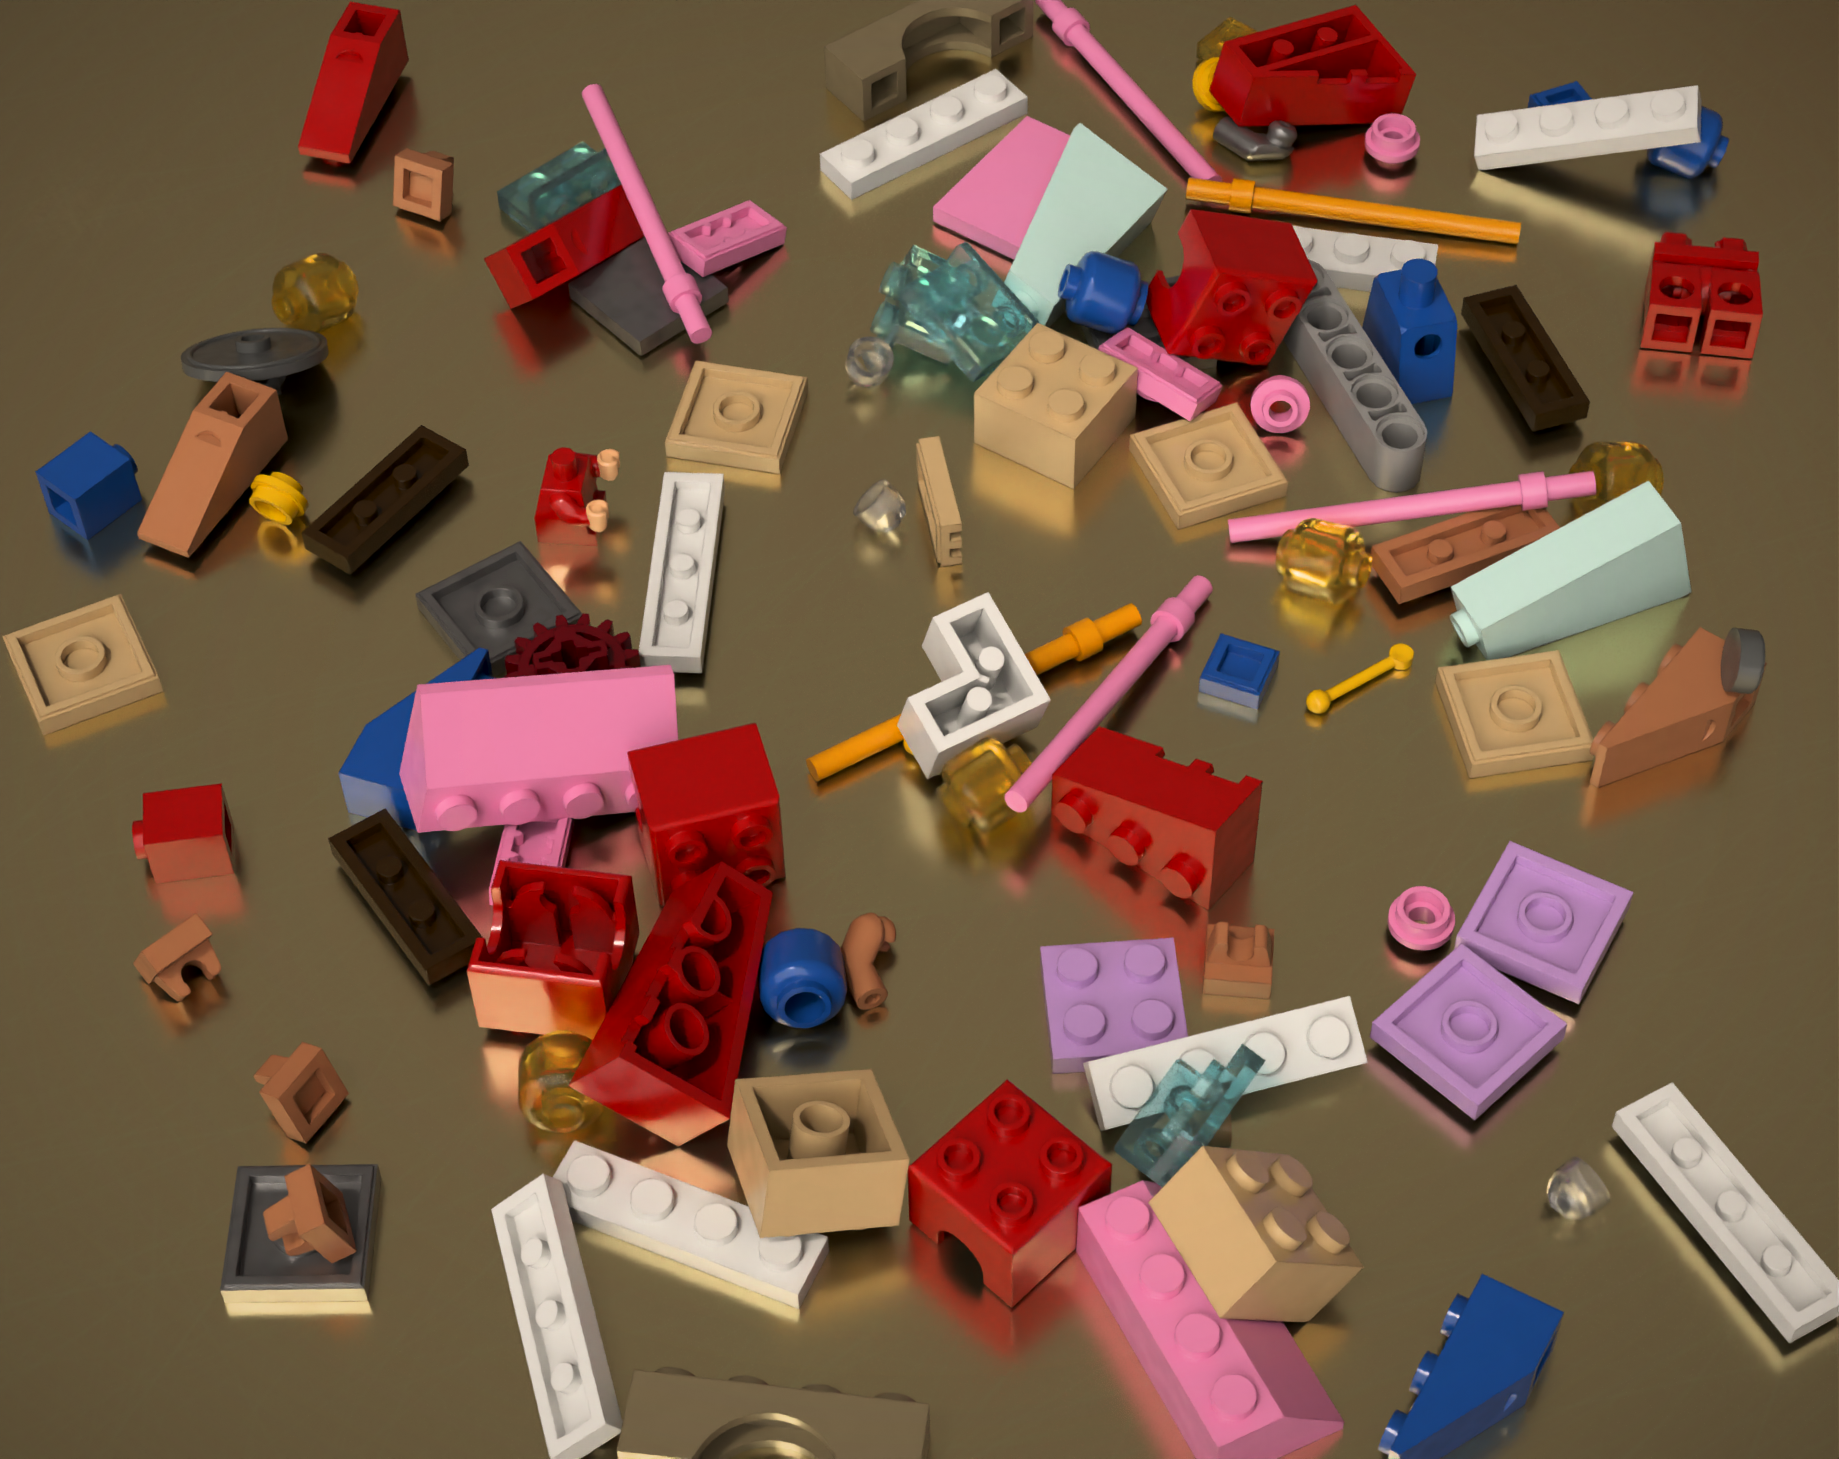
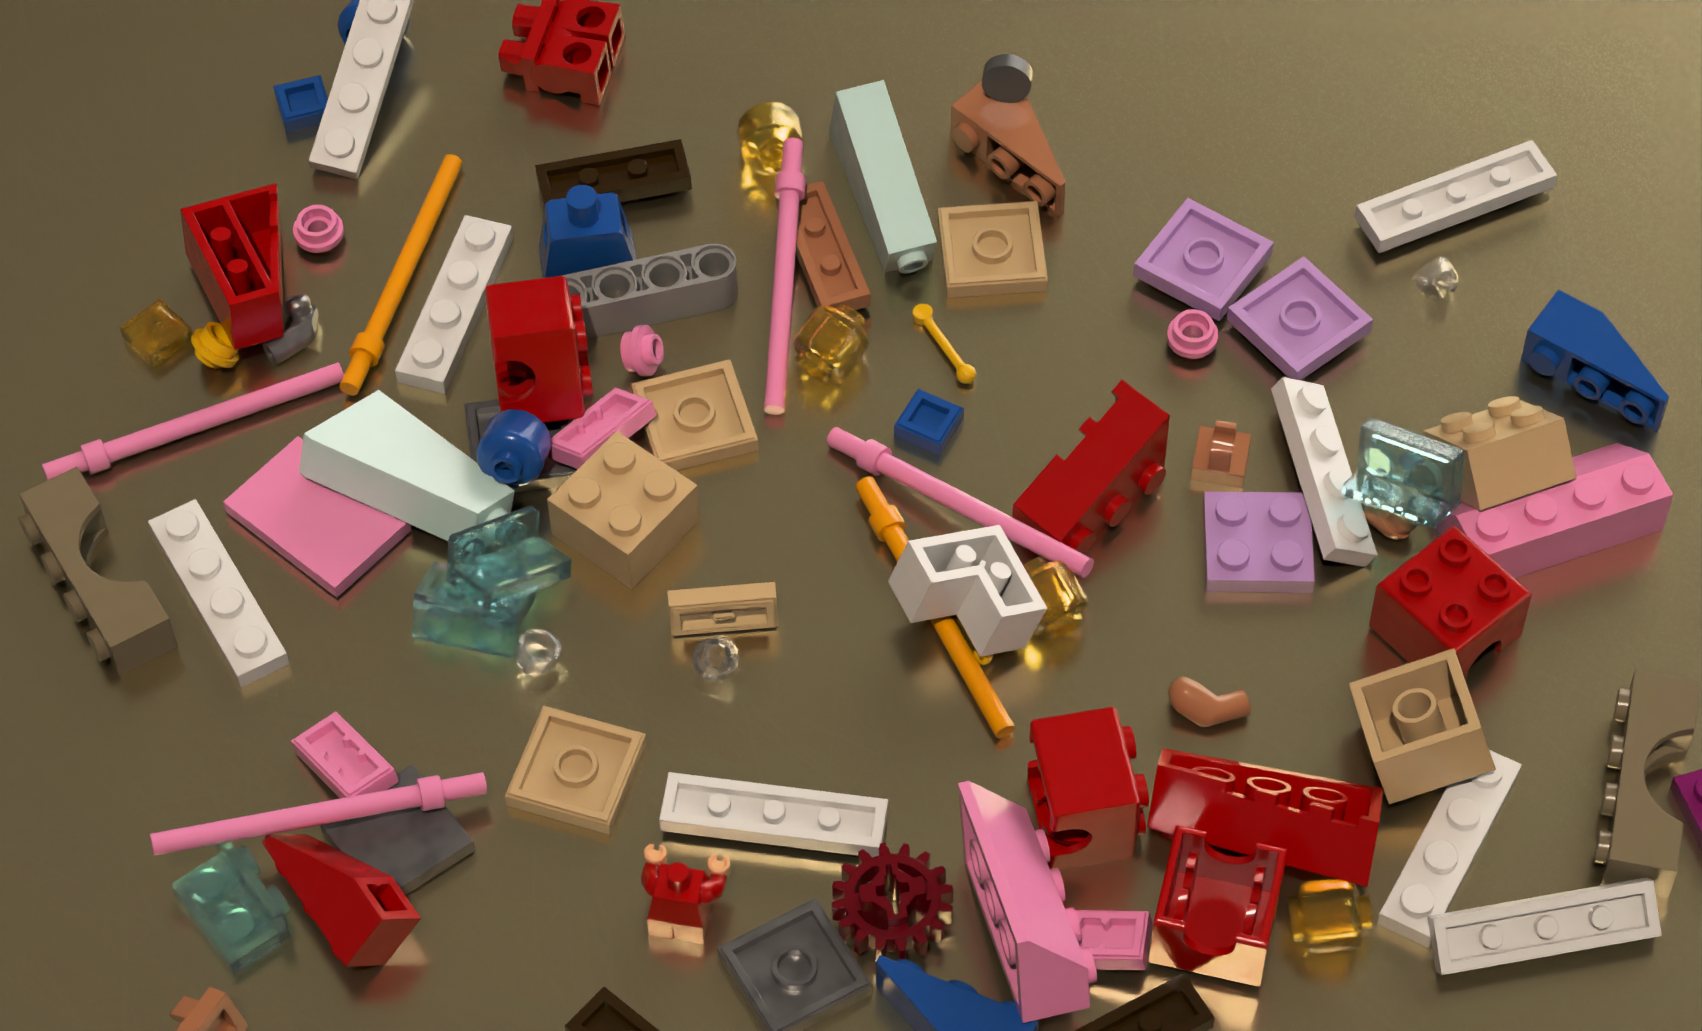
camera: 85 degrees left, 5 degrees up
blue head [758,928,847,1028] -> none

